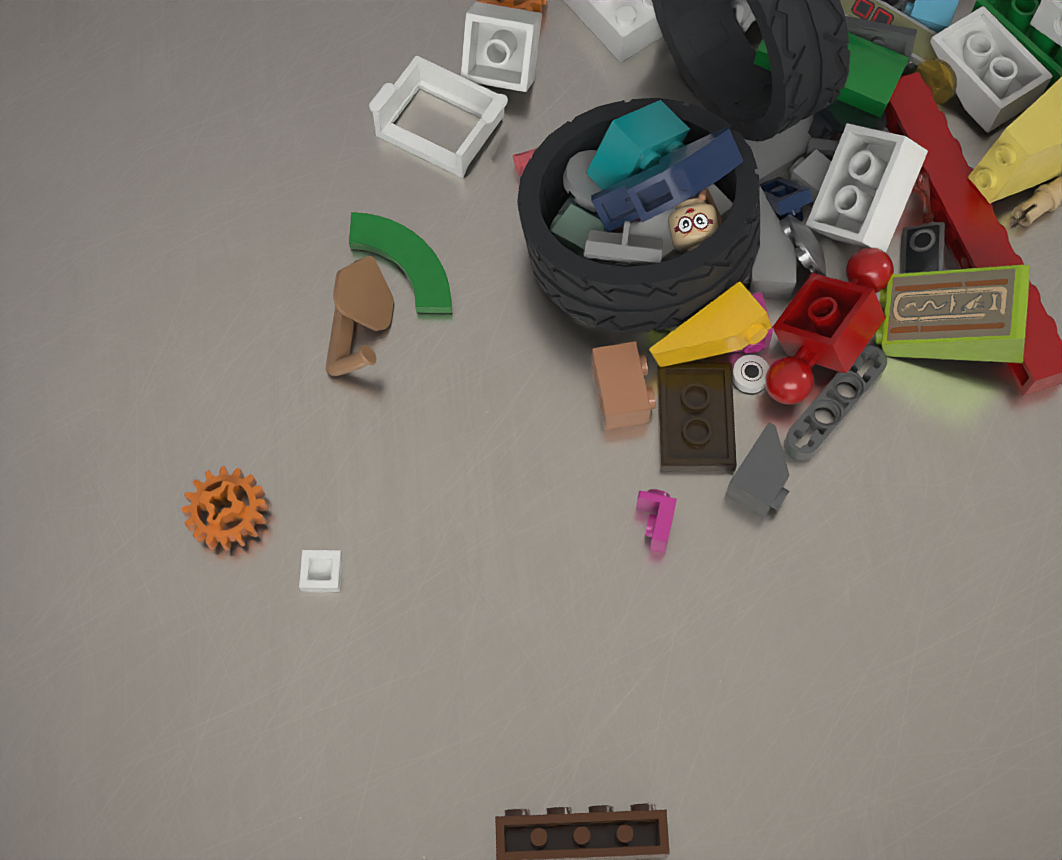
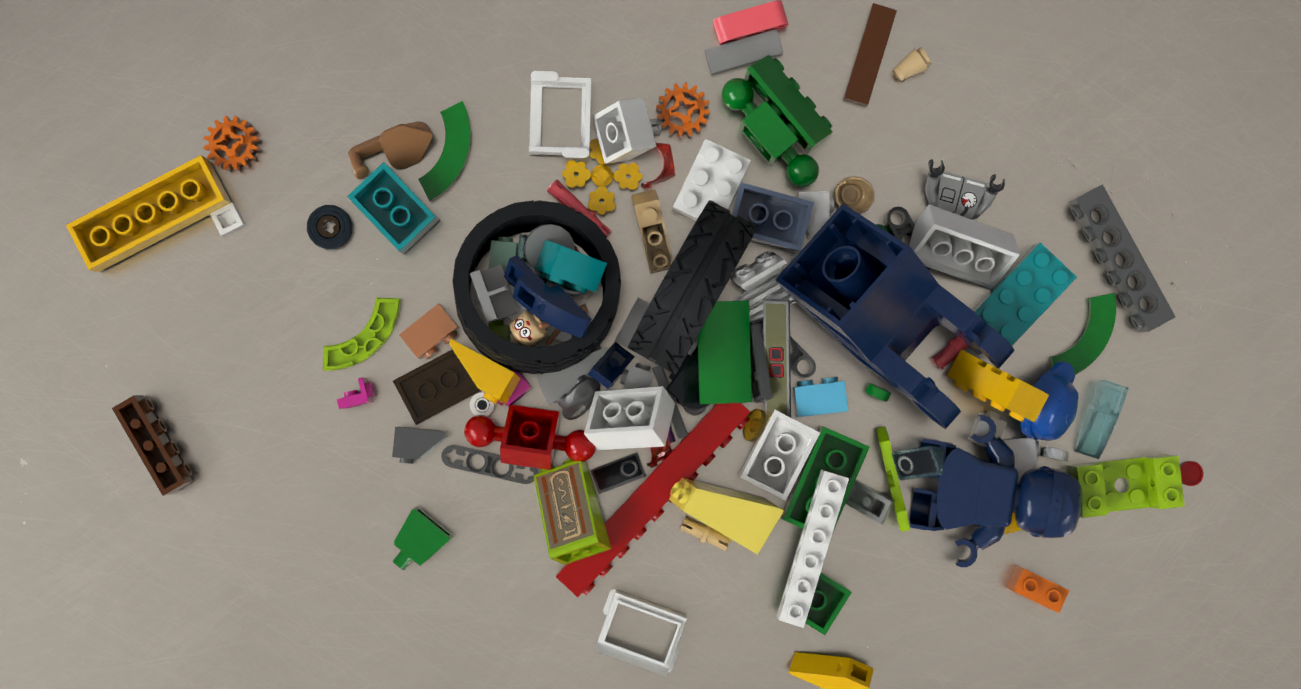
camera: 60 degrees right, 20 degrees up
none -> yellow brick [66,155,231,272]
none -> black bush [307,205,352,249]
none -> lime tile [323,297,402,371]
none -> teal brick [347,162,439,254]
none -> green torso [393,507,454,570]
none -> yellow plant [562,139,643,215]
none -> tan slope [631,189,673,273]
none -> clear red helmet [641,142,676,189]

